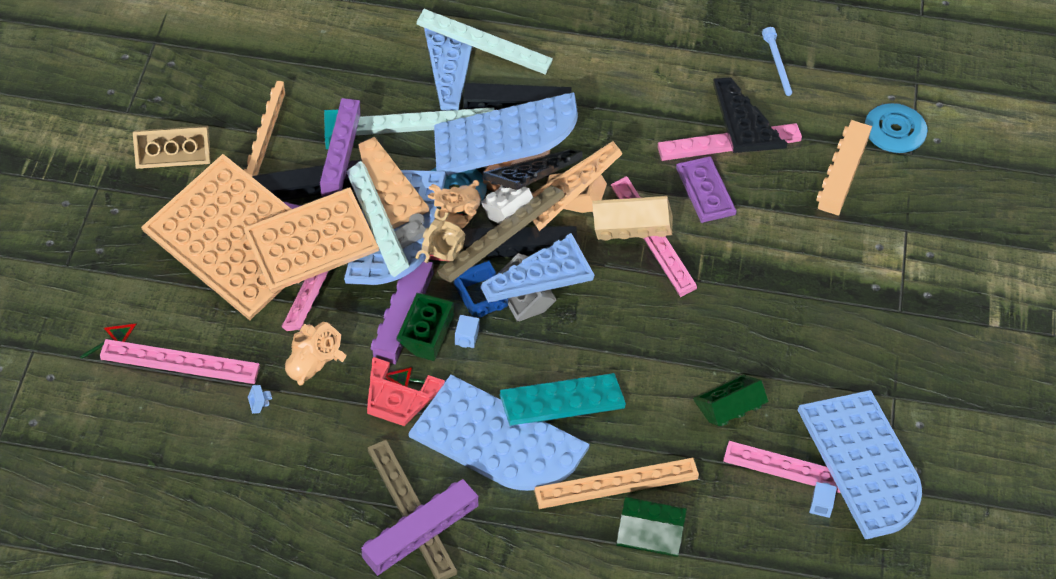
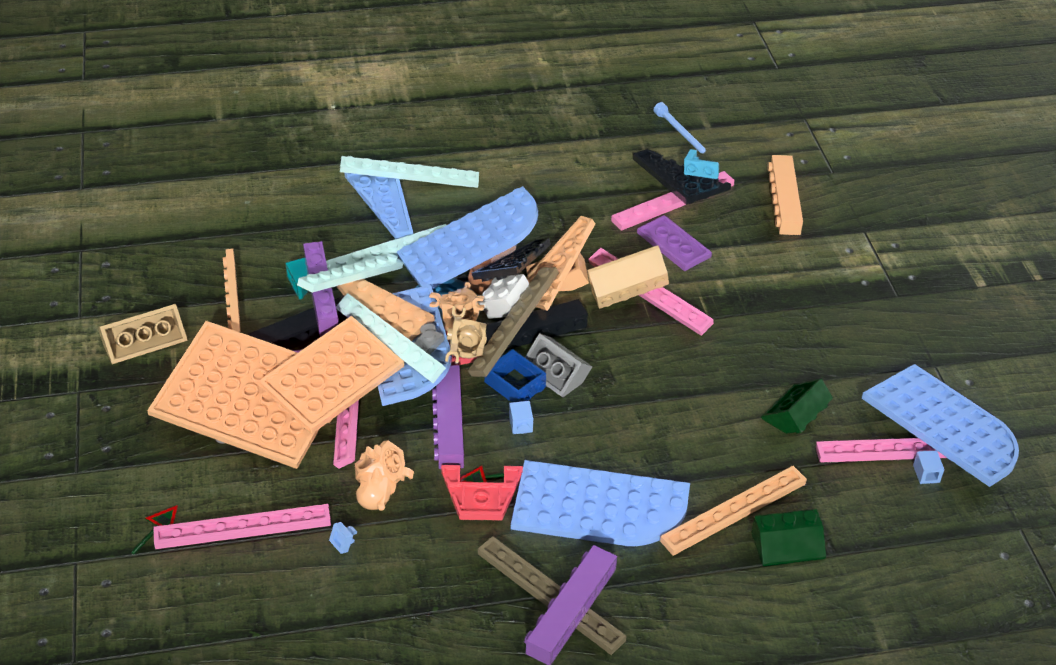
camera: 20 degrees left, 10 degrees down
dark green slope [396,293,454,361] -> none
black brick [464,83,572,110] -> none
light blue wing [481,233,595,302] -> none
teal plate [500,373,626,426] -> none
dark azure piece [865,103,927,153] -> none
none -> light aqua plate [297,254,403,293]
none -> medium azure bracket [684,149,719,179]

